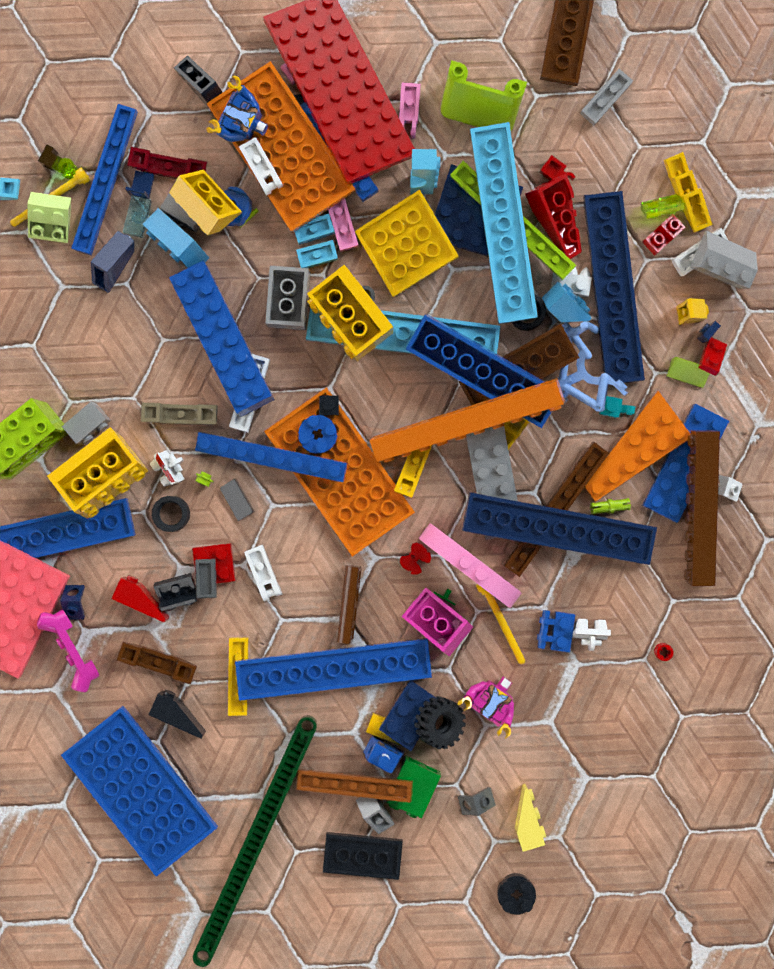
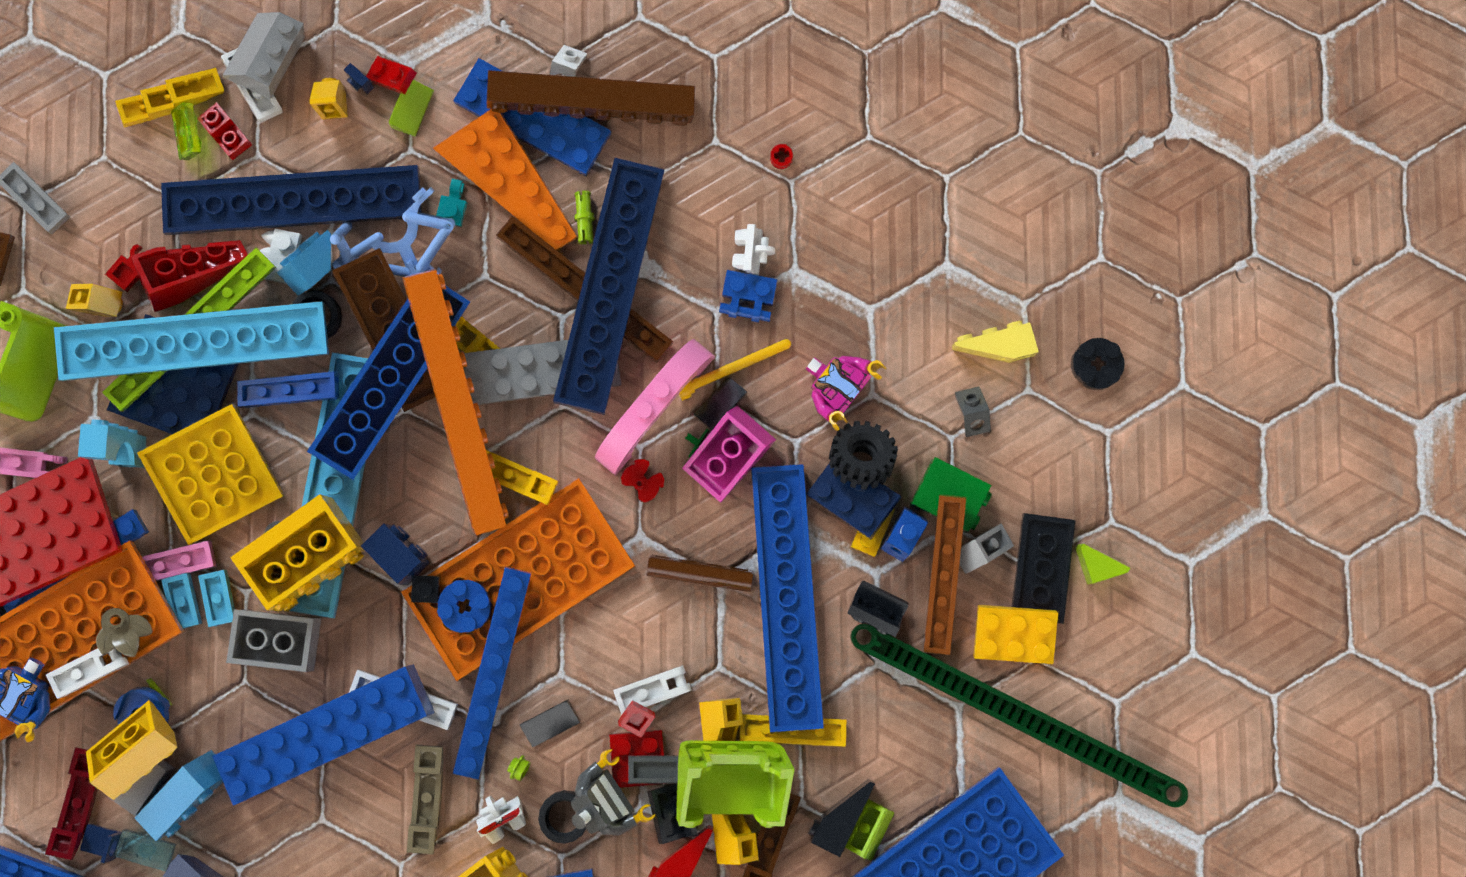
camera: 90 degrees left, 5 degrees down
none -> yellow slope [66,284,123,317]
none -> dark tan plate [96,608,153,657]
none -> blue plate [237,371,339,408]
none -> dark blue brick [361,523,430,585]
none -> dark grey torso [571,749,655,836]
none -> plate [618,700,656,737]
none -> lime windscreen [676,740,795,828]
none -> black slope [693,377,747,431]
none -> yellow arch [699,698,759,865]
none -> lime slope [845,799,894,860]
none -> black bracket [847,580,909,637]
none -> yellow plate [973,605,1058,664]
none -> lime slope [1075,543,1130,584]

